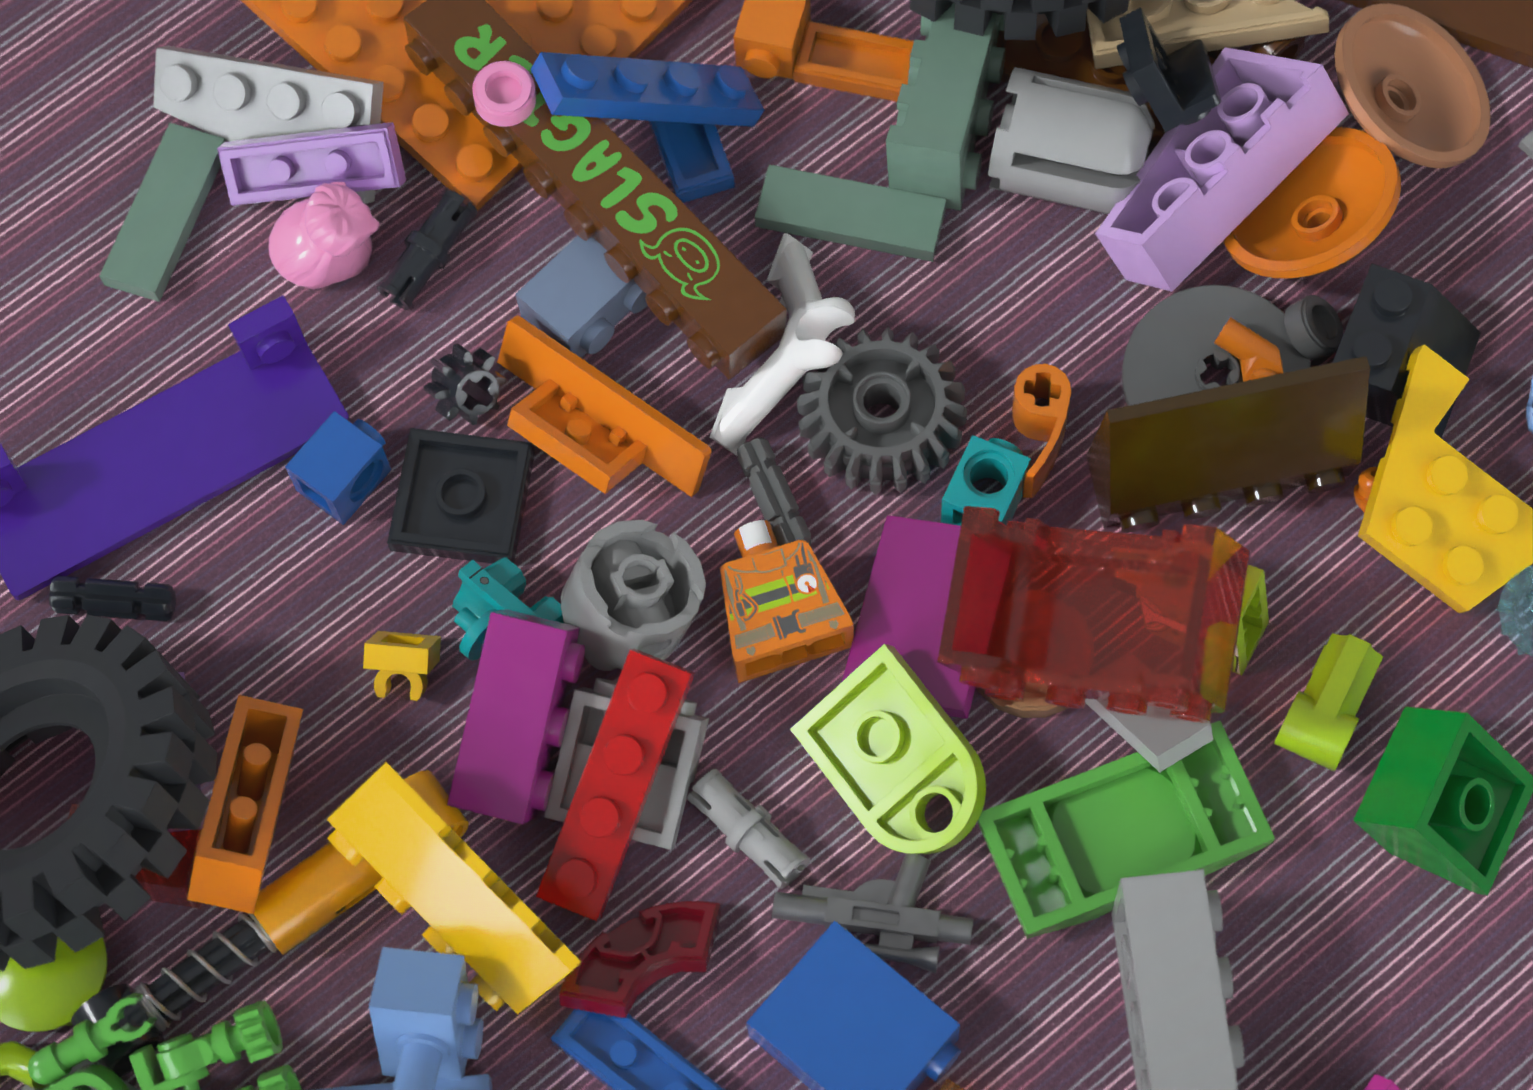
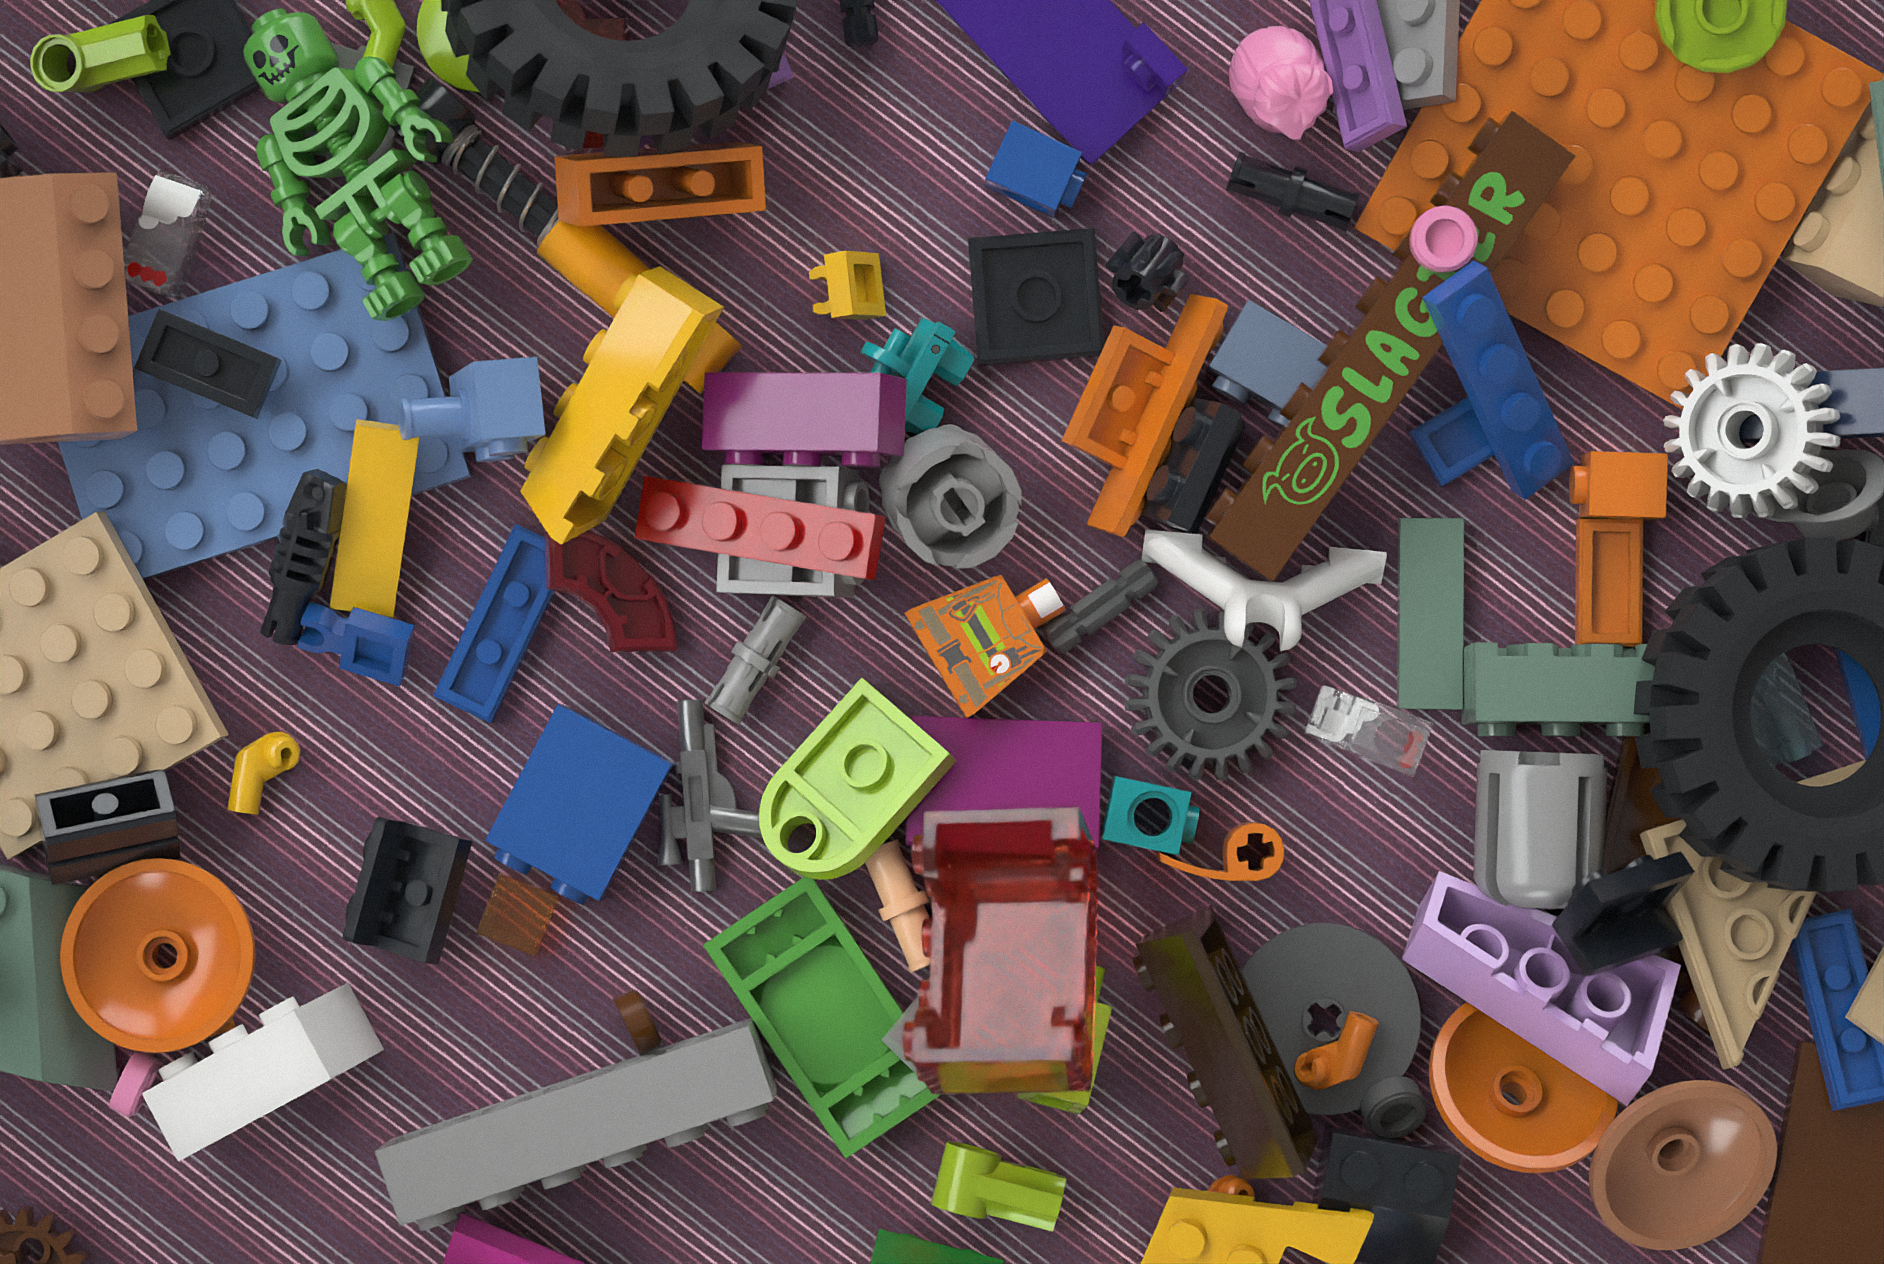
camera: 65 degrees right, 20 degrees up
none -> reddish brown tile [613,989,662,1056]
none -> light nougat pin [865,839,948,973]
none -> black bracket [1141,398,1245,534]
none -> clear leg [1304,685,1434,779]

